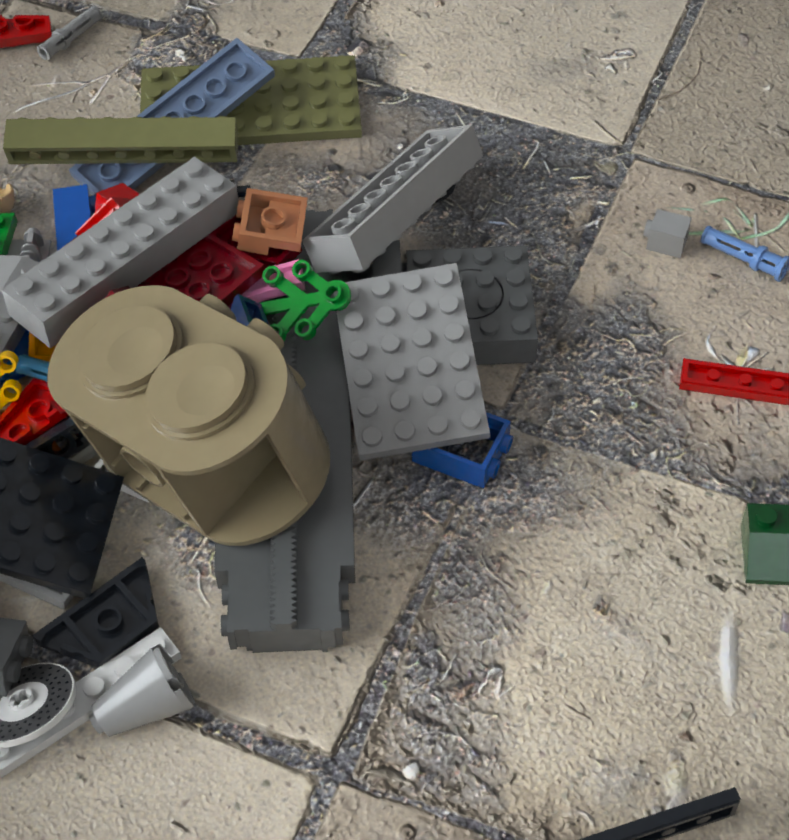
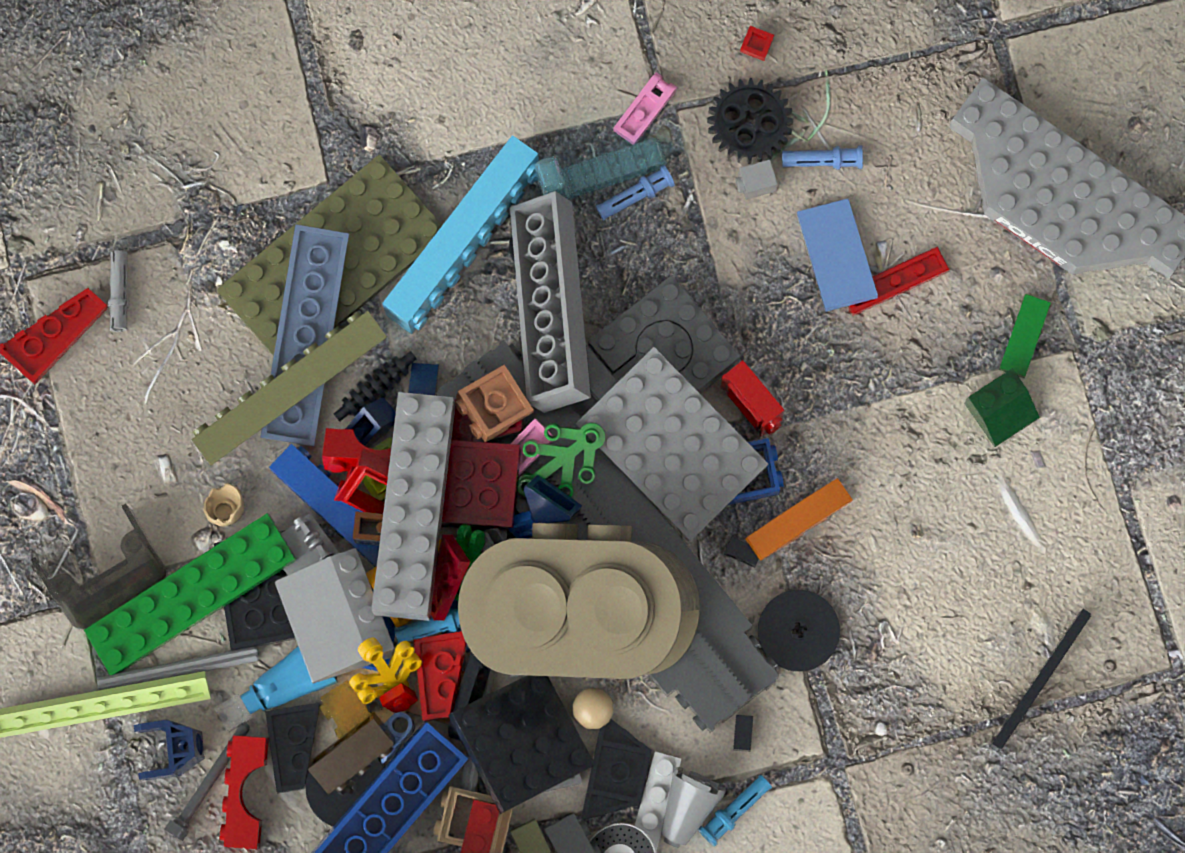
camera: 35 degrees left, 25 degrees up
none -> medium azure brick [382,135,540,334]
none -> clear light blue beam [534,138,668,200]
none -> tan hair [572,688,613,729]
none -> medium blue pin [595,165,675,221]
none -> bright pink plate [613,72,678,146]
none -> dark azure pin [698,775,772,847]
none -> black gear [707,78,793,164]
none -> red window [720,360,784,437]
none -> black piece [724,537,759,568]
none -> black piece [733,715,753,752]
none -> red plate [740,26,774,61]
none -> orange slope [745,478,853,561]
none -> black piece [758,590,840,672]
none -> medium blue tile [797,199,878,312]

